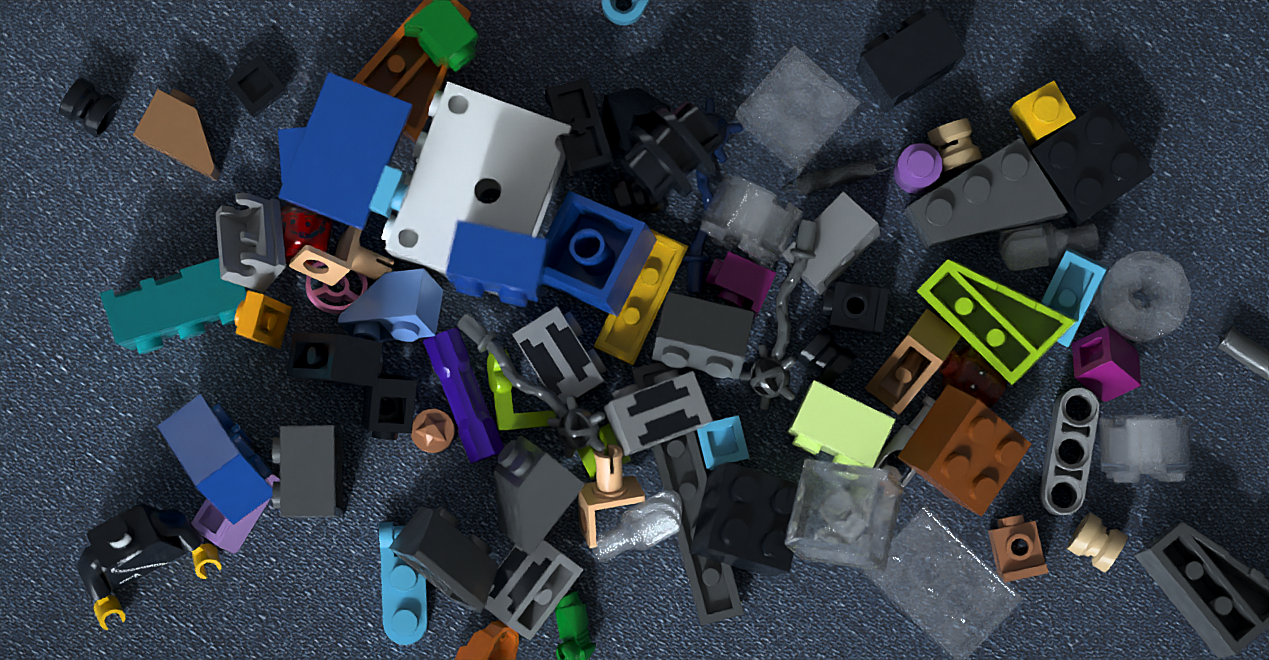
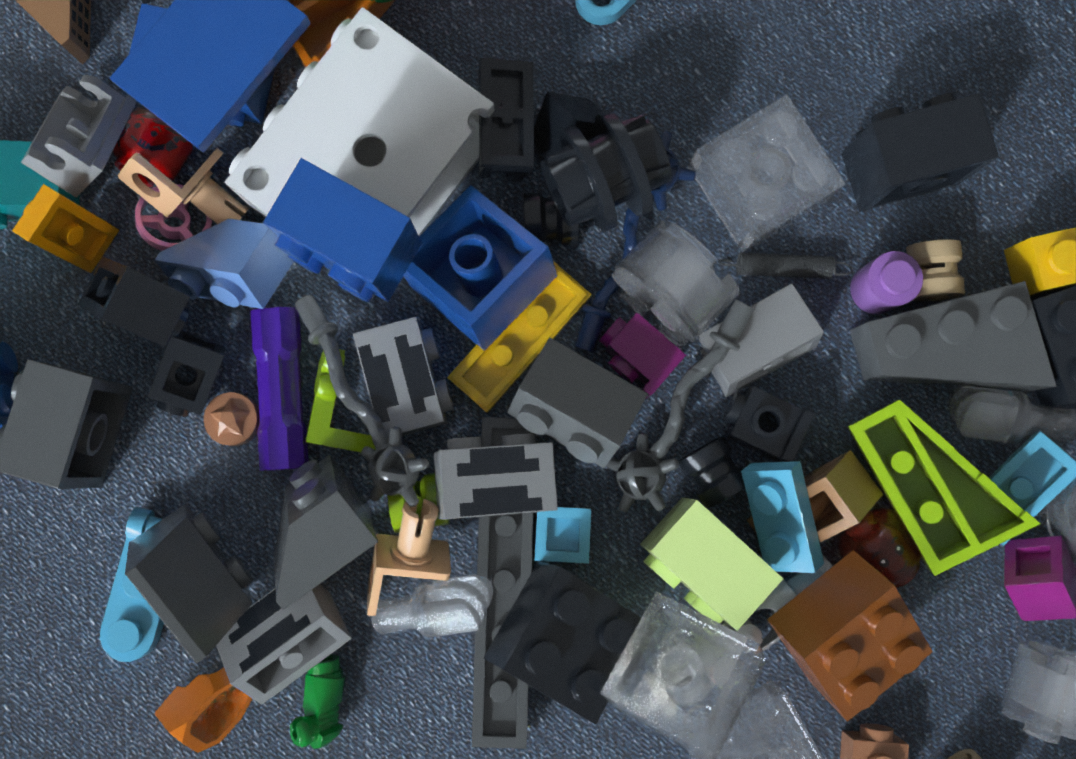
camera: 15 degrees right, 0 degrees up
medium azure plate [369,165,409,218] -> none
light grey beam [1039,388,1099,515] -> none
none -> medium azure plate [741,461,824,573]

